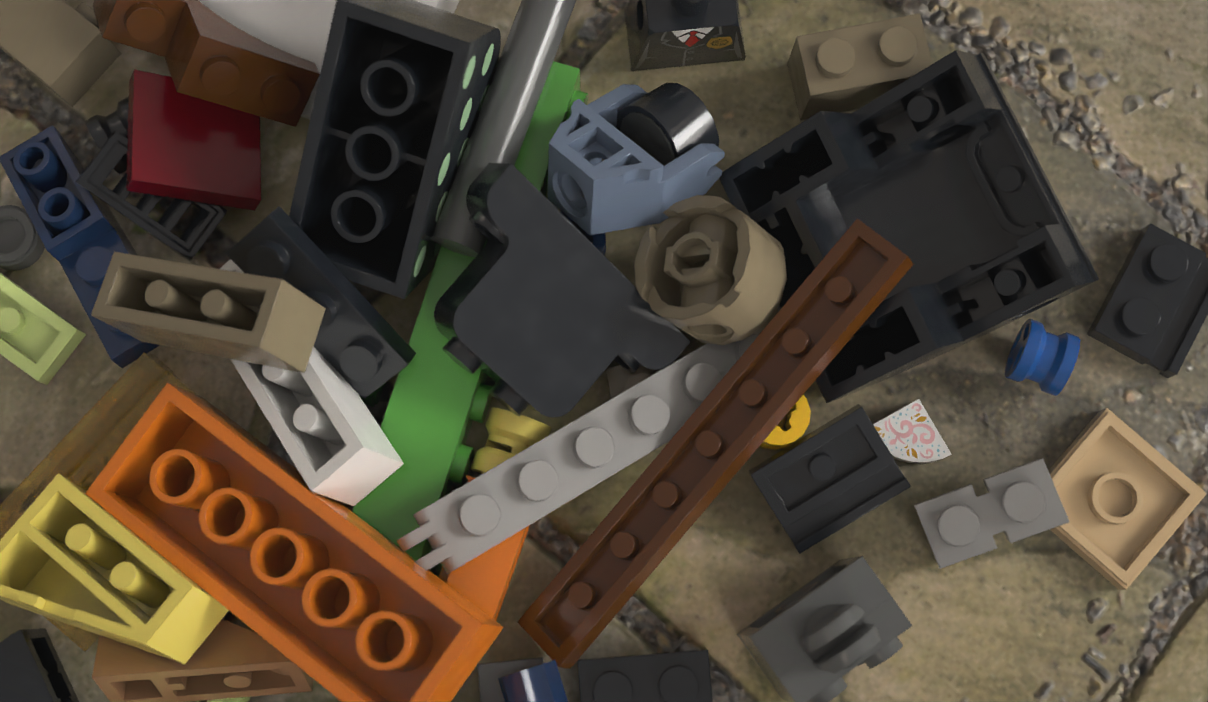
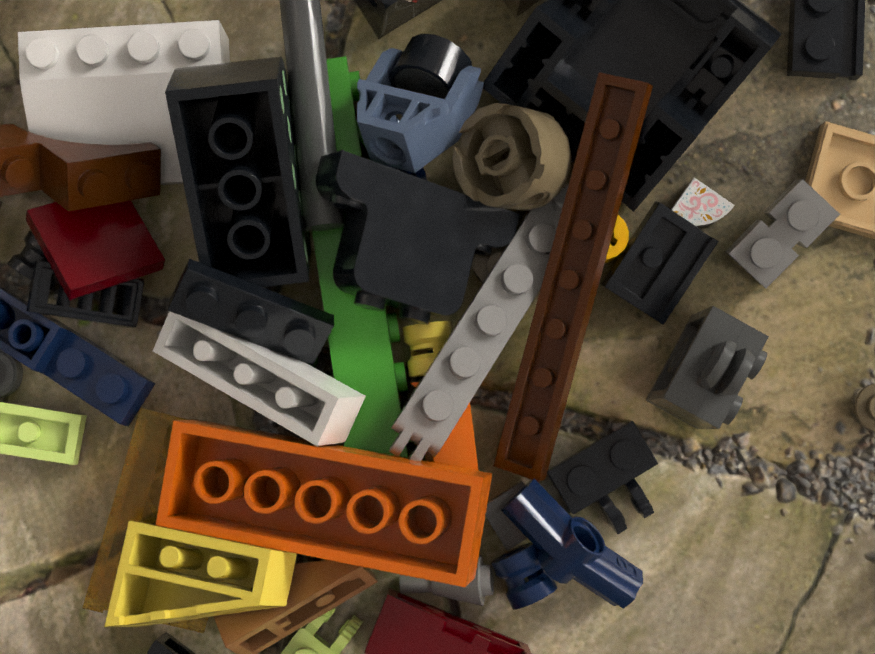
camera: 30 degrees left, 5 degrees up
dark tan brick [91,252,326,373] -> none
blue wheel [1005,319,1080,396] -> none

